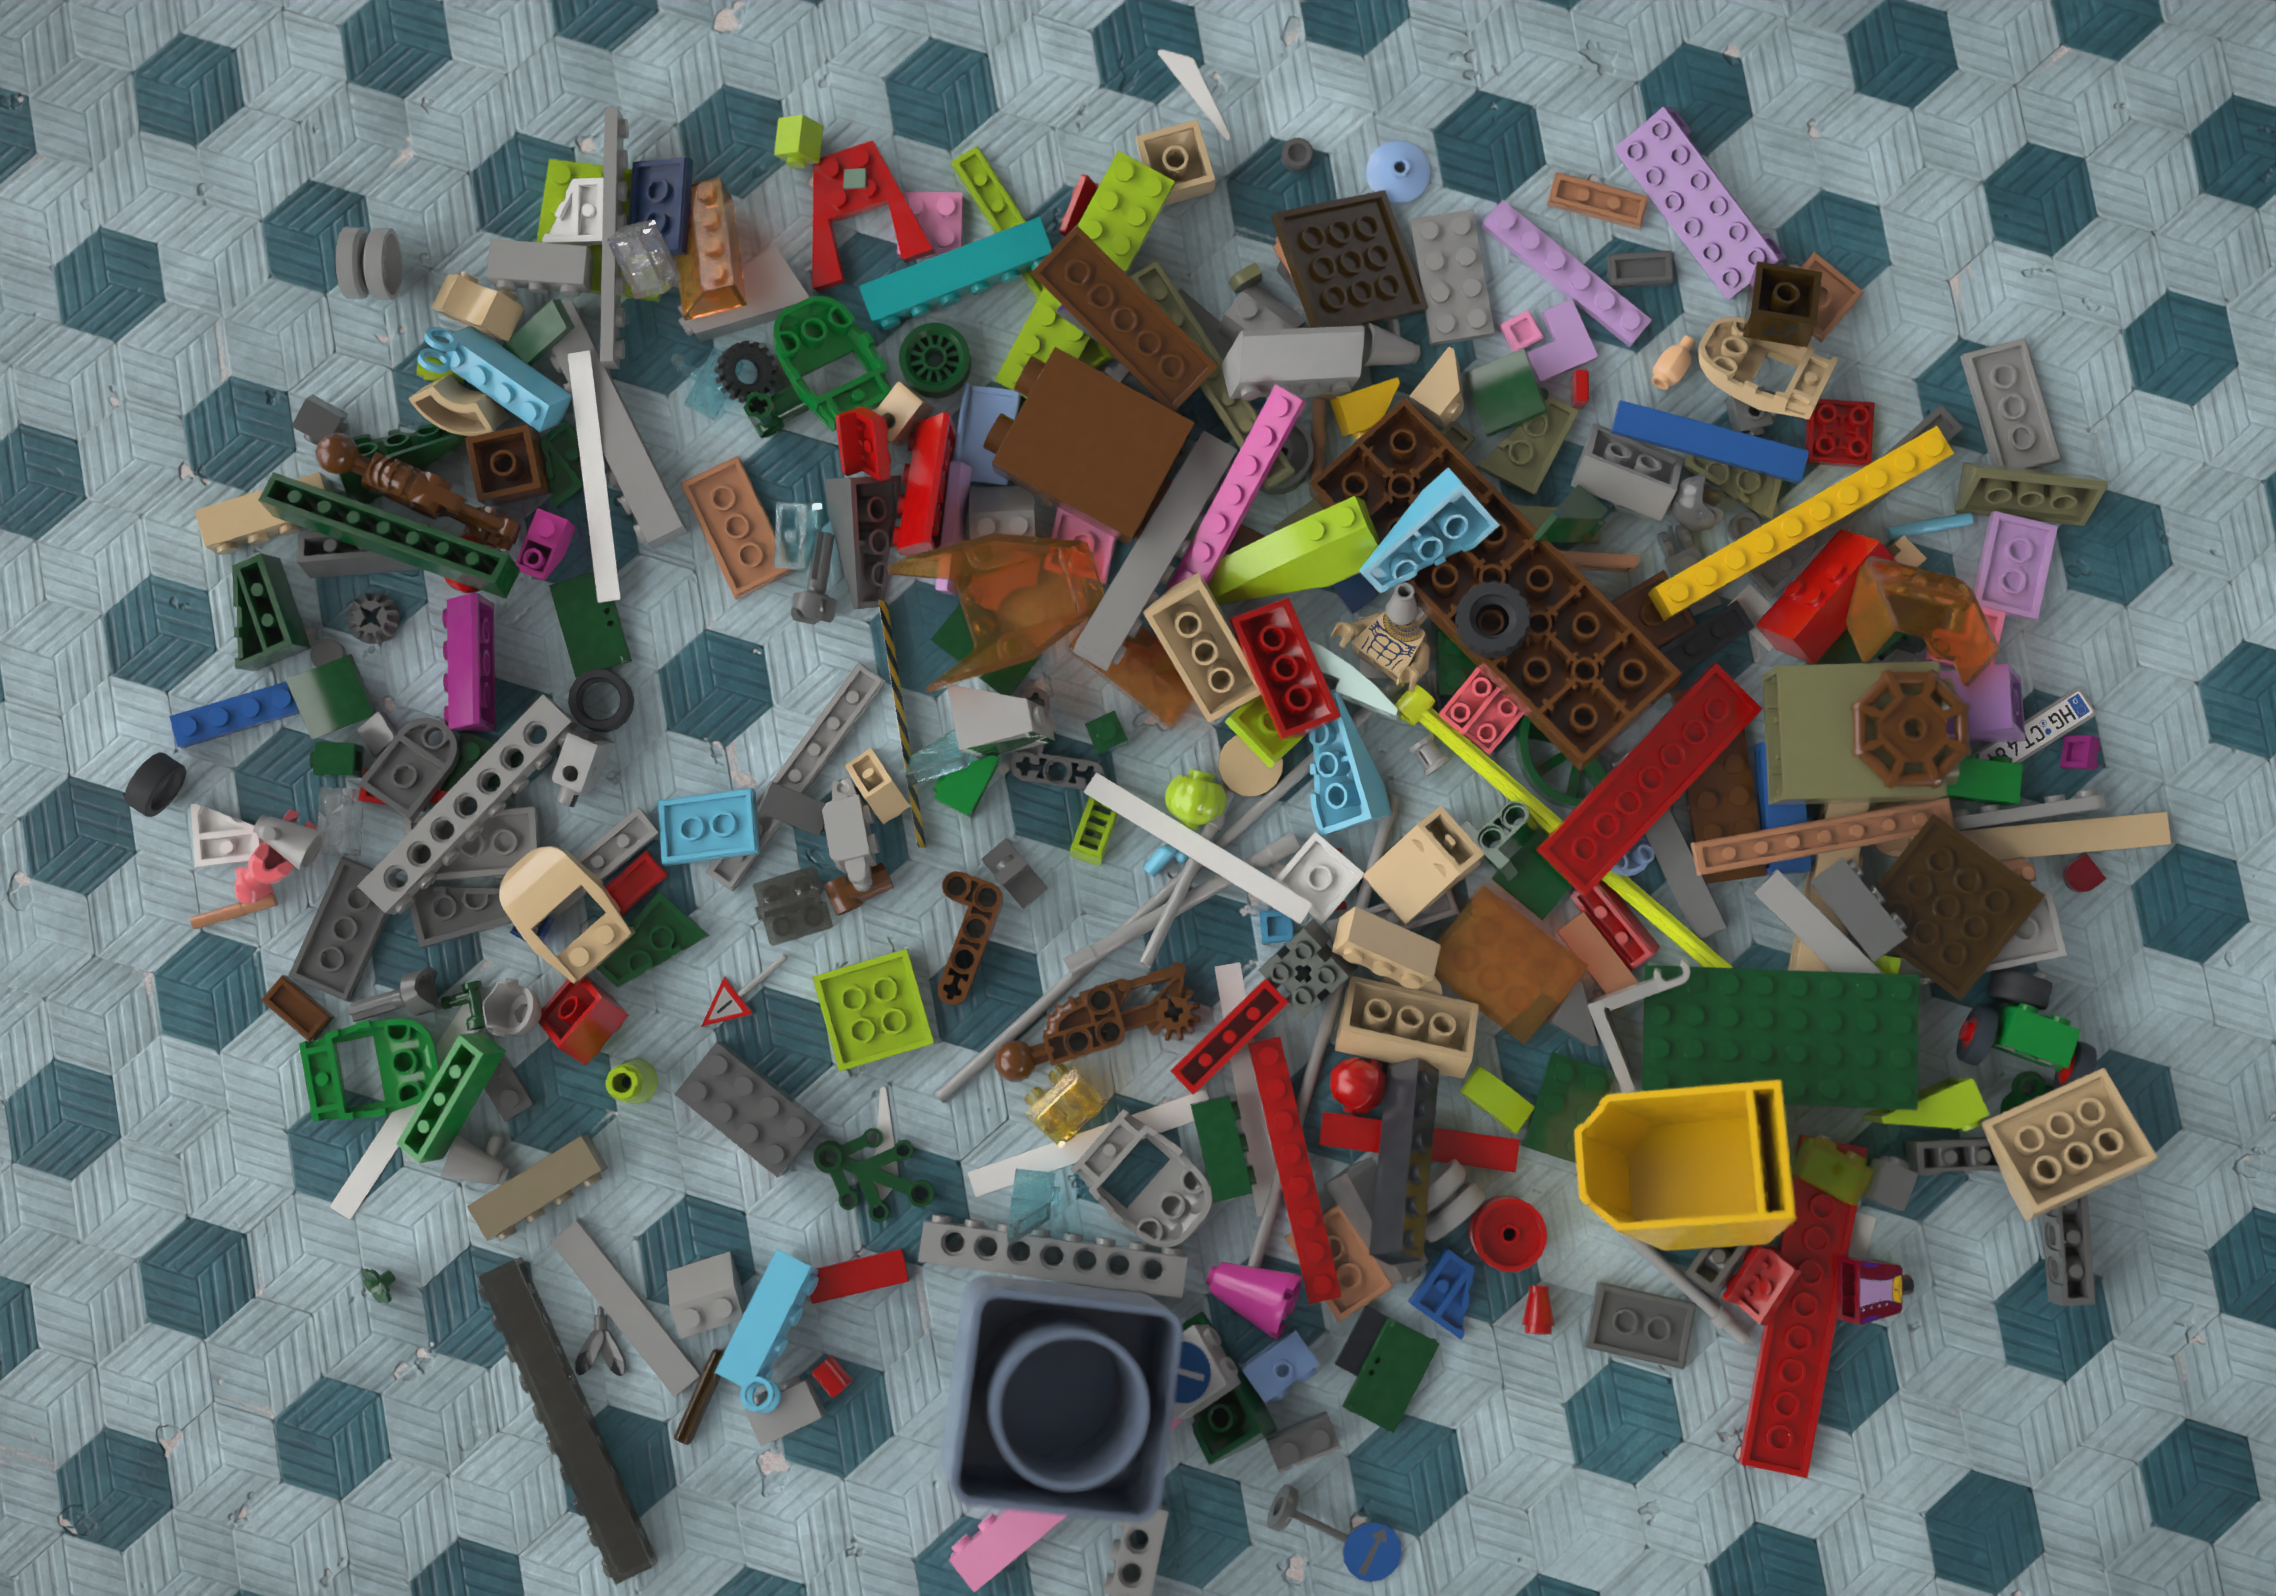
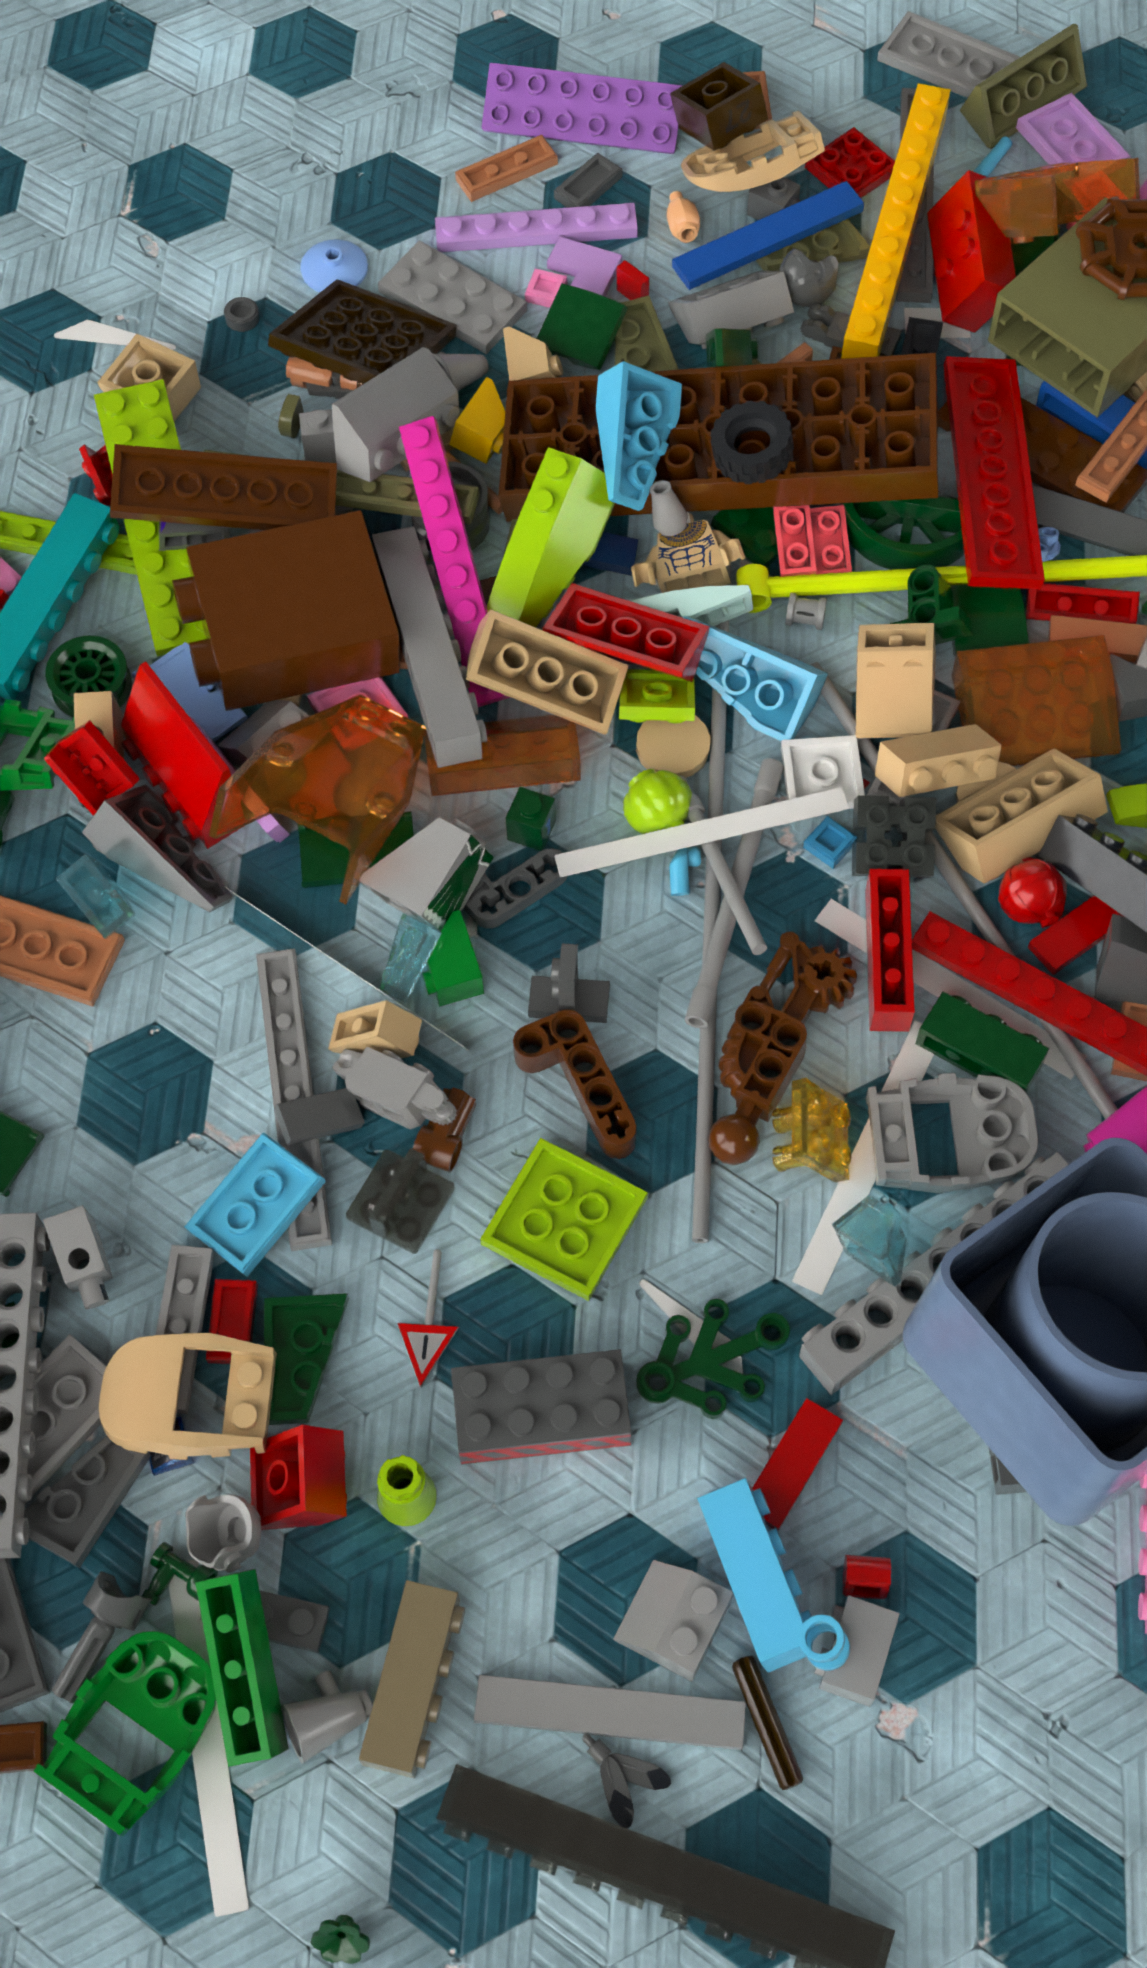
camera: 45 degrees left, 20 degrees down
black tyre [568,669,634,732] -> none
dark grey piece [791,531,837,625] -> none
lime slope [1070,796,1118,866] -> none
dark grey tile [1727,511,1762,542] -> none

